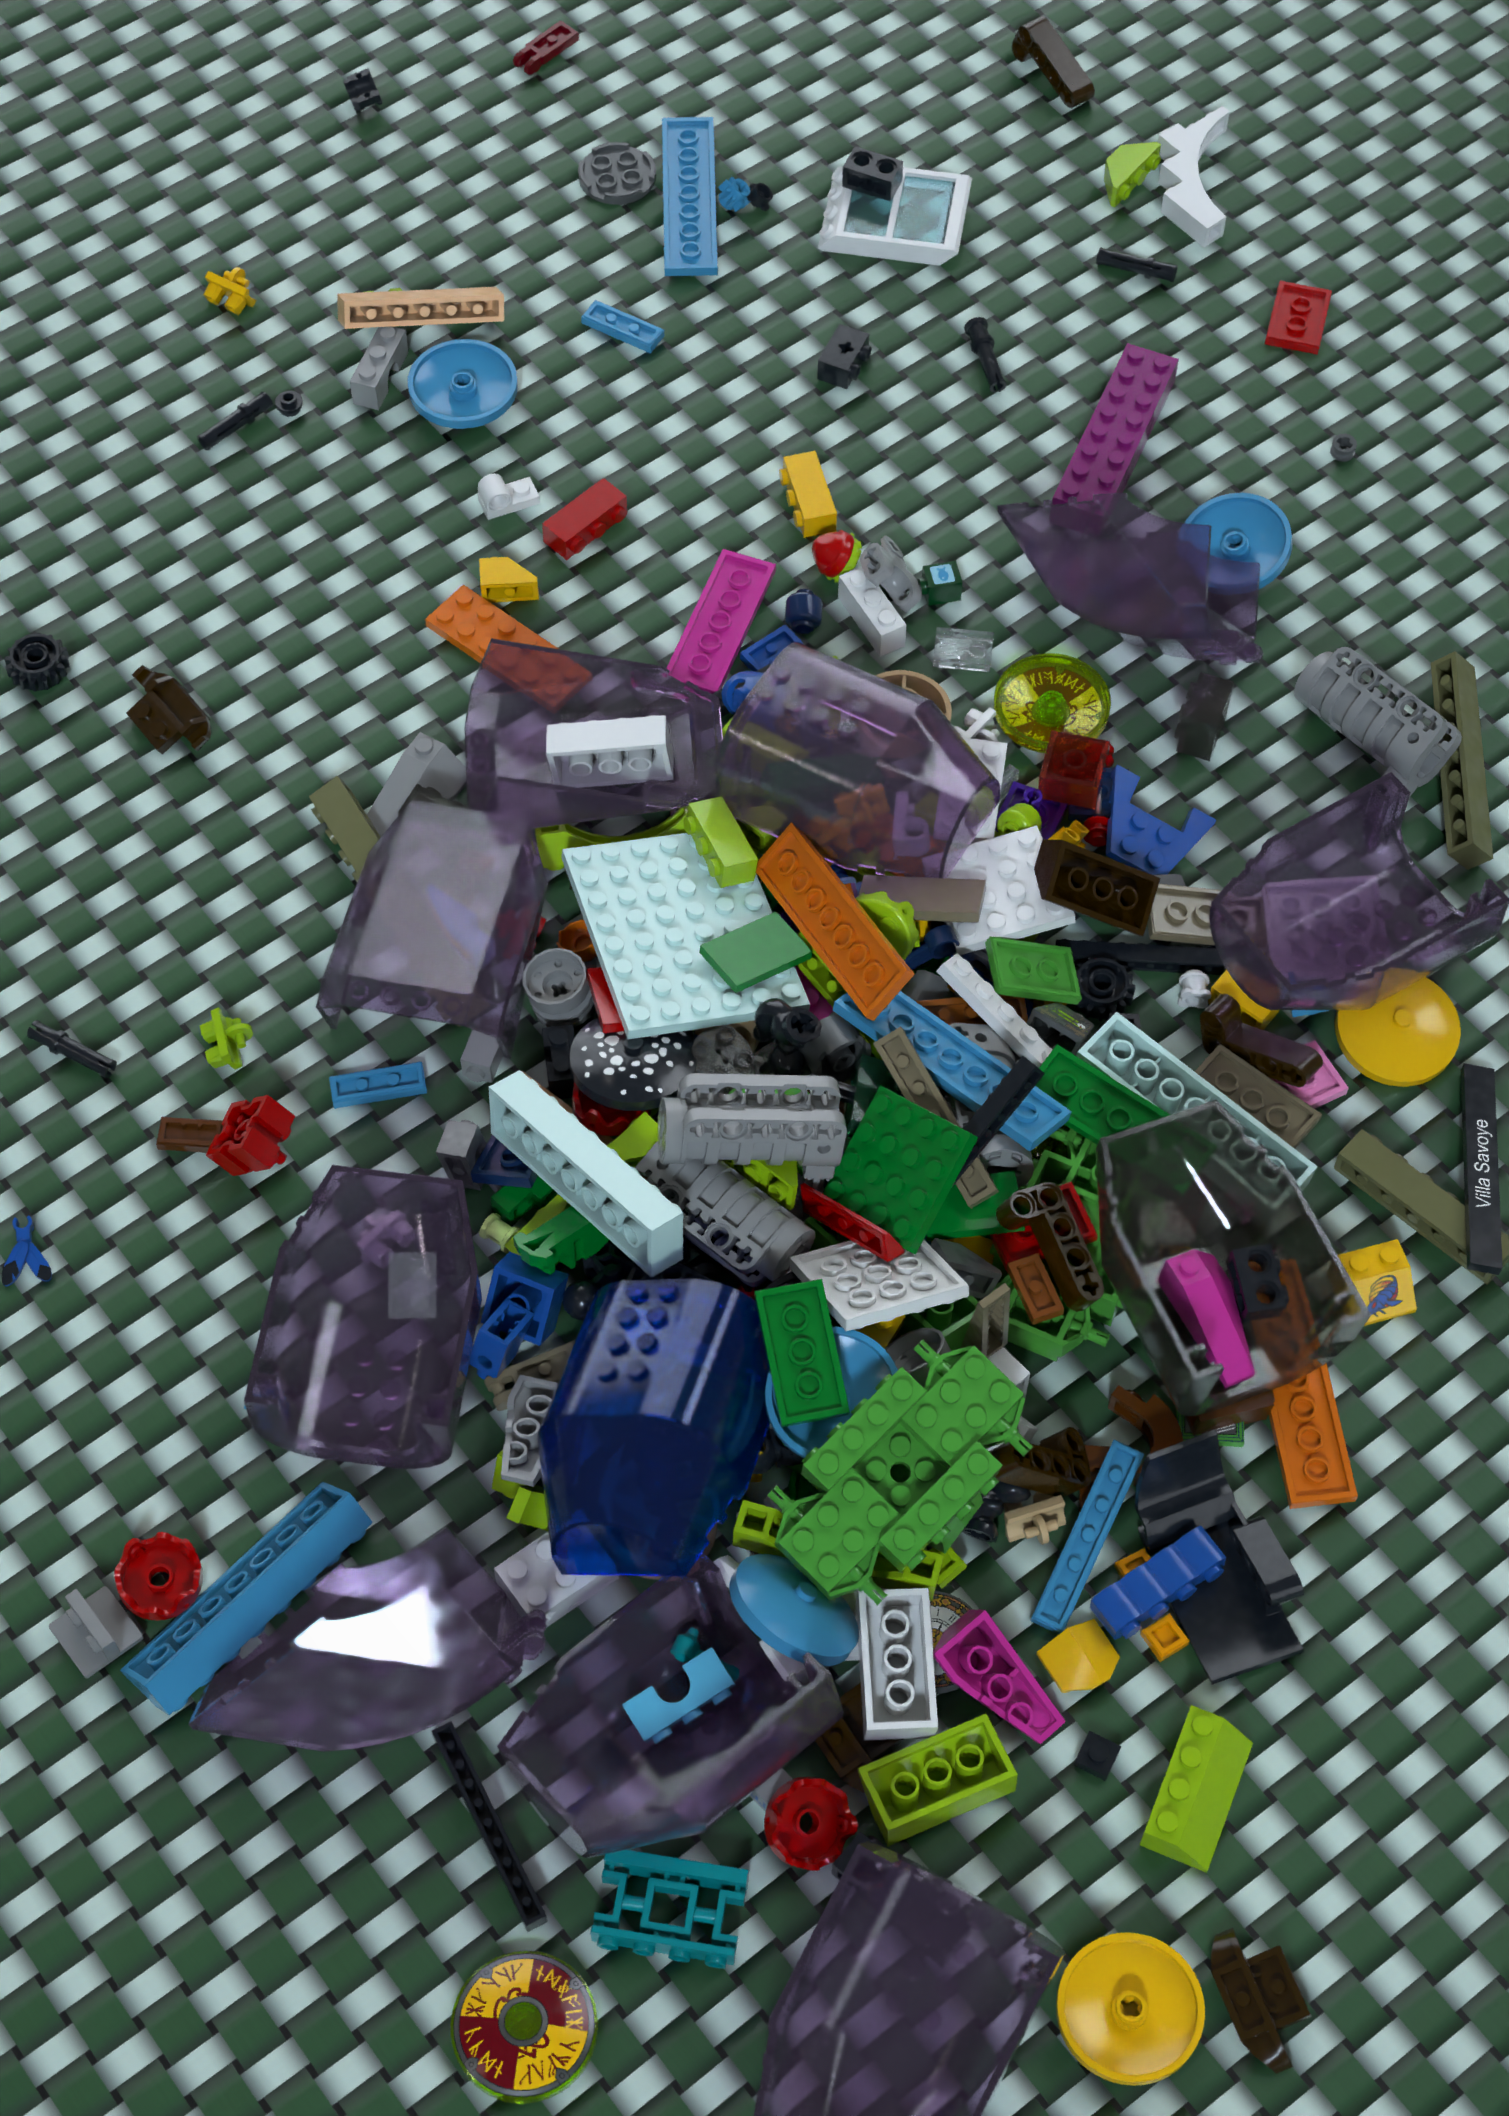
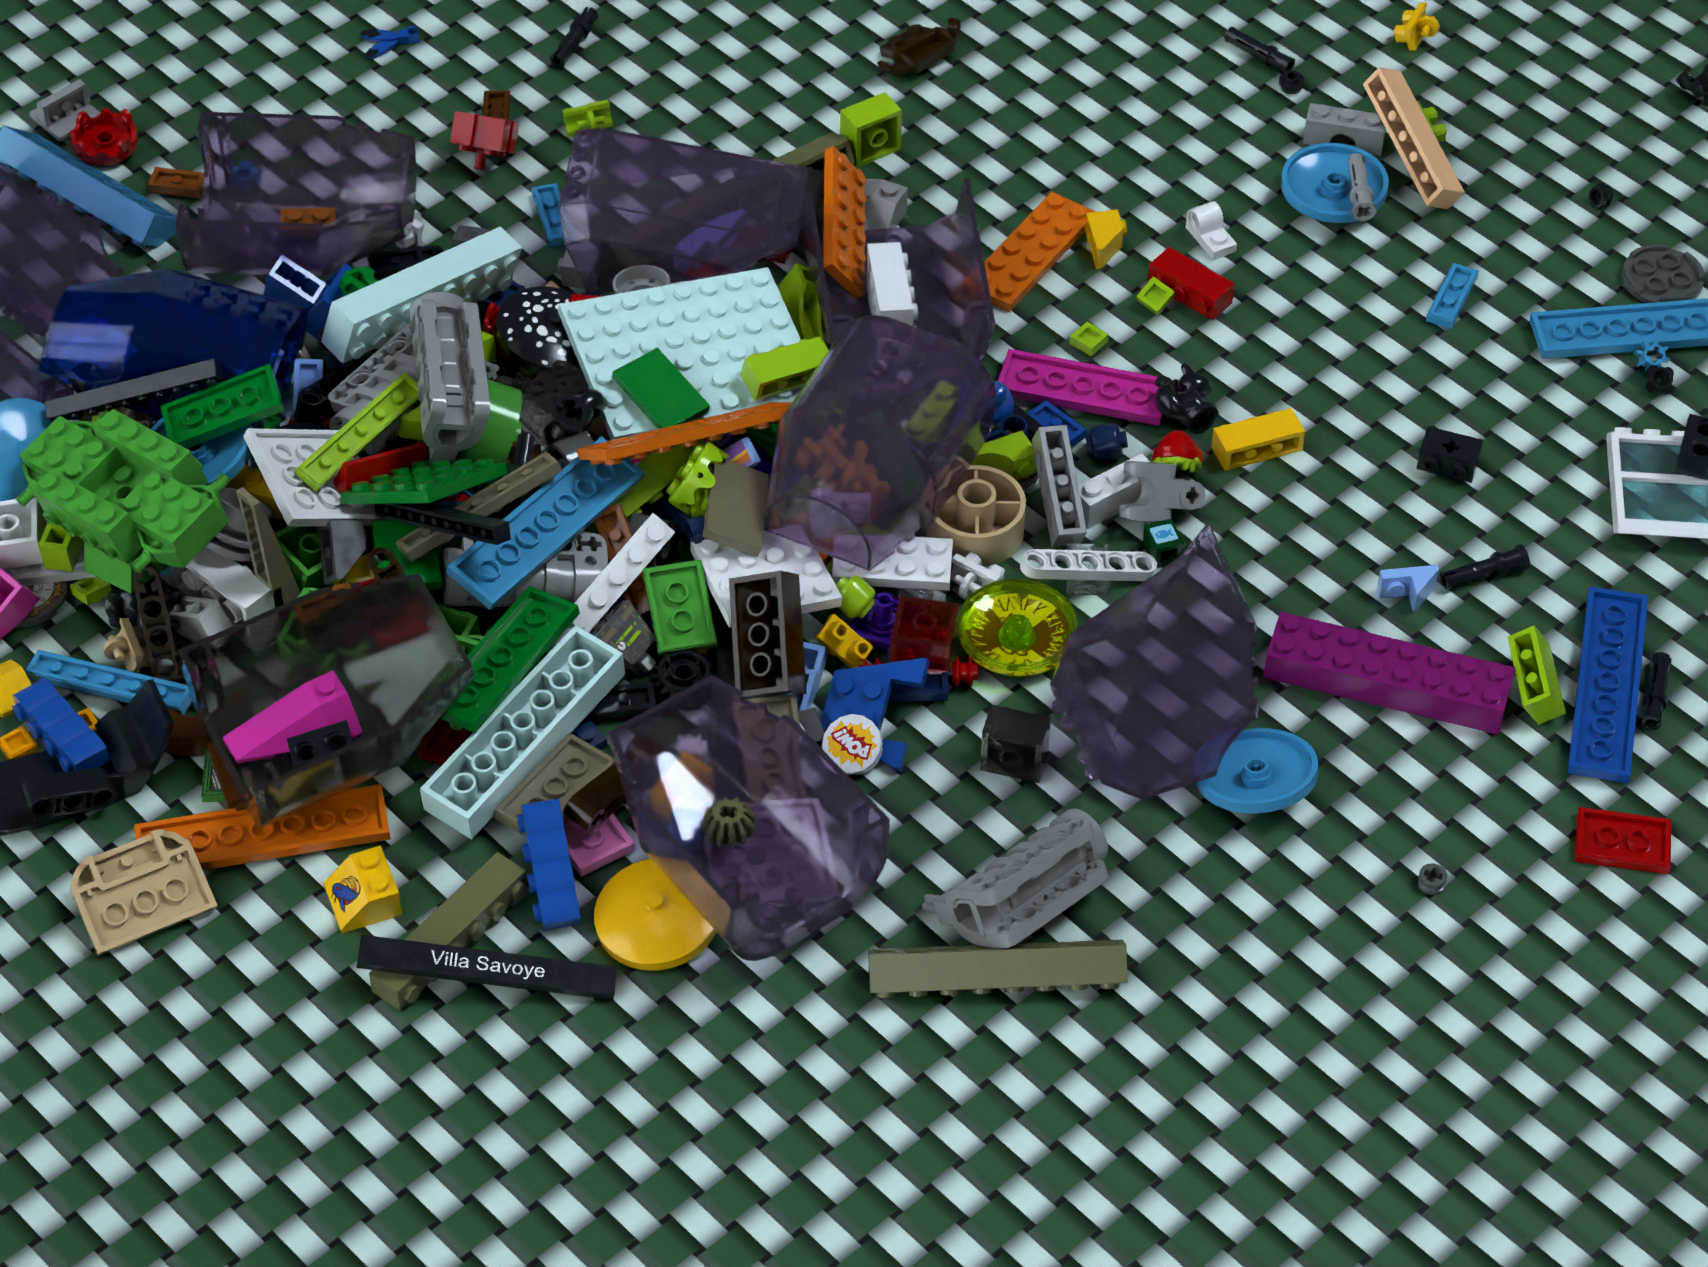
camera: 85 degrees right, 10 degrees down
none -> black piece [45,359,223,422]
none -> tan plate [71,829,218,956]
none -> dark orange plate [147,167,208,199]
none -> dark orange plate [281,207,336,235]
none -> lime tile [294,372,419,492]
none -> blue brick [516,799,581,931]
none -> olive gear [702,796,756,849]
none -> tile [822,714,883,775]
none -> orange plate [823,146,866,299]
none -> lime brick [840,92,902,168]
none -> white beam [1020,549,1157,581]
none -> light grey brick [1032,425,1087,547]
none -> lime plate [1069,322,1109,356]
none -> lime plate [1136,276,1175,316]
none -> black animal [1154,363,1219,434]
none -> light grey pin [1348,153,1376,221]
none -> light blue slope [1377,565,1439,612]
none -> lime brick [1507,625,1566,725]
none -> blue plate [1567,586,1648,783]
none -> black plate [1589,183,1613,209]

